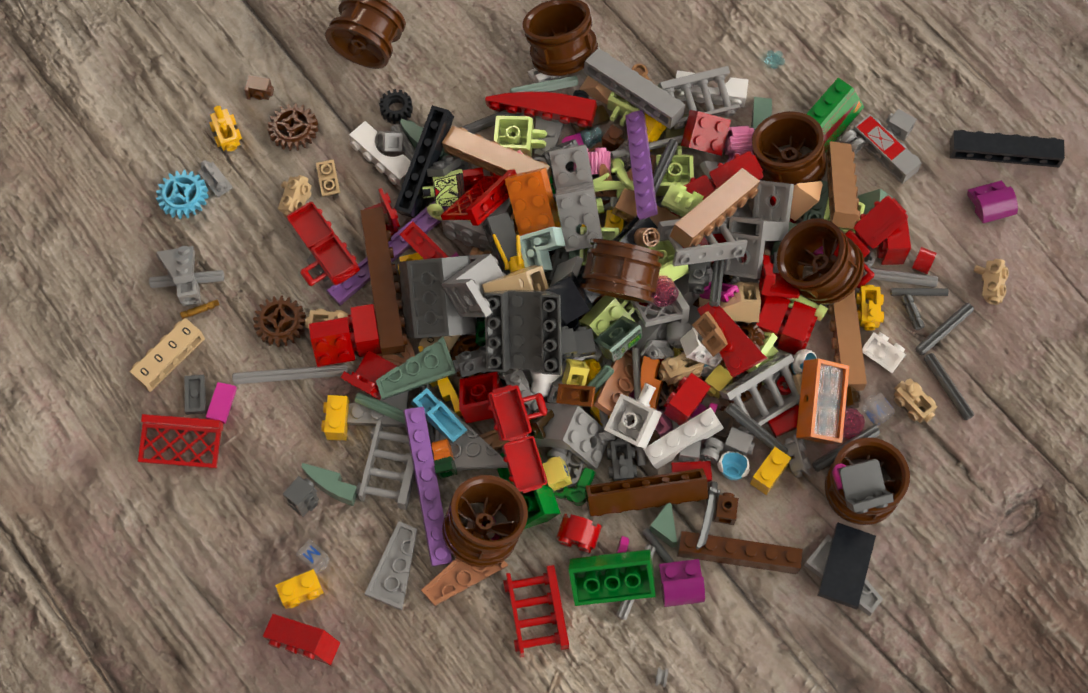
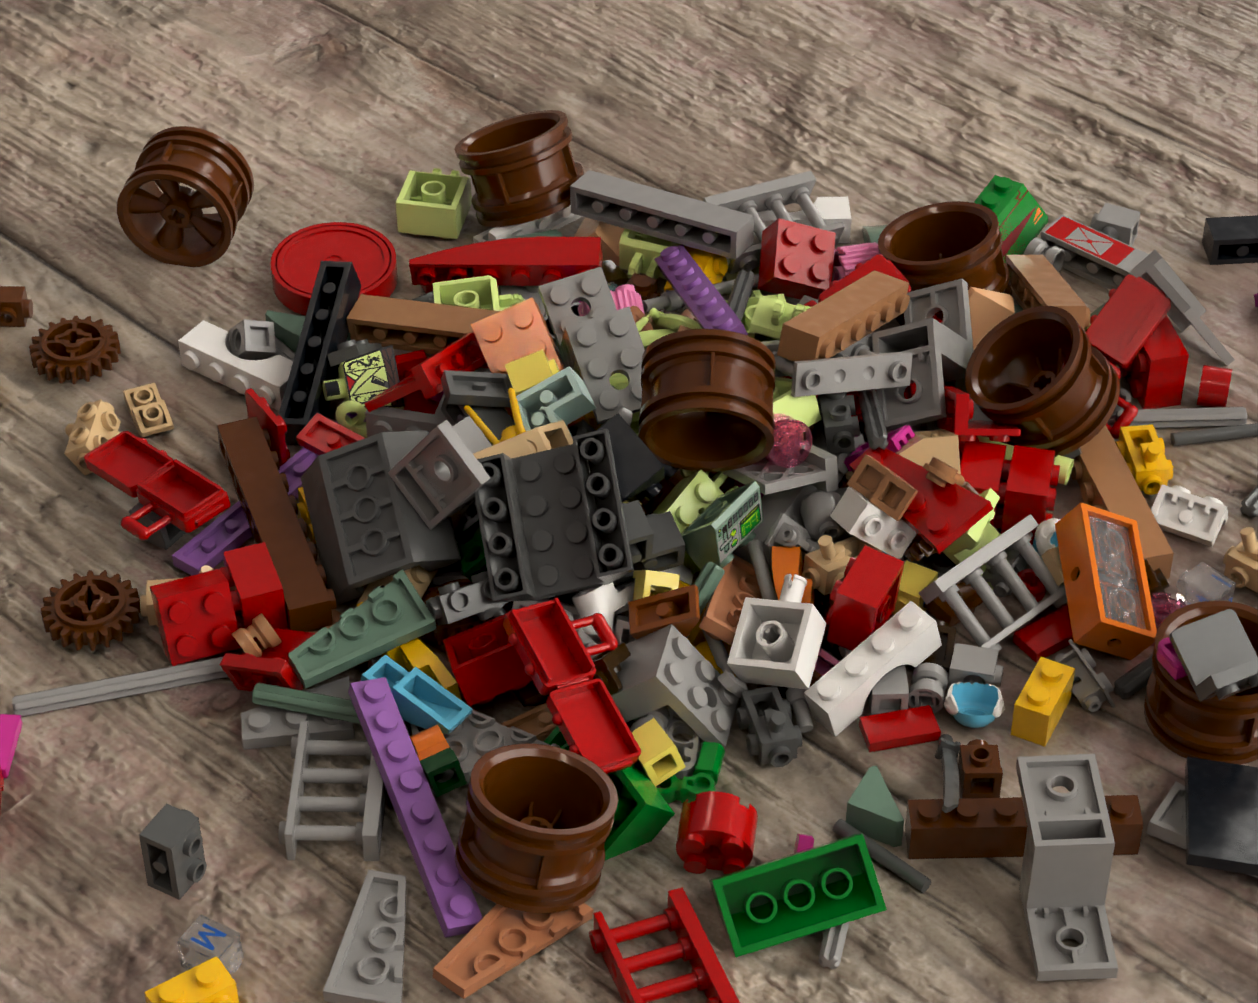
camera: 10 degrees left, 25 degrees down
sand green slope [301,463,358,506] -> none
yellow brick [321,395,350,441] -> none
black tyre [379,89,413,124] -> none
reddish brown brick [585,468,708,517] -> none
magenta brick [659,559,705,607] -> none
dark grey axle [726,403,788,454] -> none
clear light blue plant [764,50,785,69] -> none
dark grey axle [901,294,925,330] -> none
none -> medium nougat wheel [232,613,282,657]
none -> red brick [270,222,398,316]
none -> yellowish green hinge [396,168,472,239]
none -> dark grey plate [441,370,513,408]
none -> light yellow brick [505,349,560,396]
none -> medium nougat plate [923,457,965,488]
none -> light grey bracket [1016,754,1118,981]
none -> light grey fence [1130,250,1235,366]

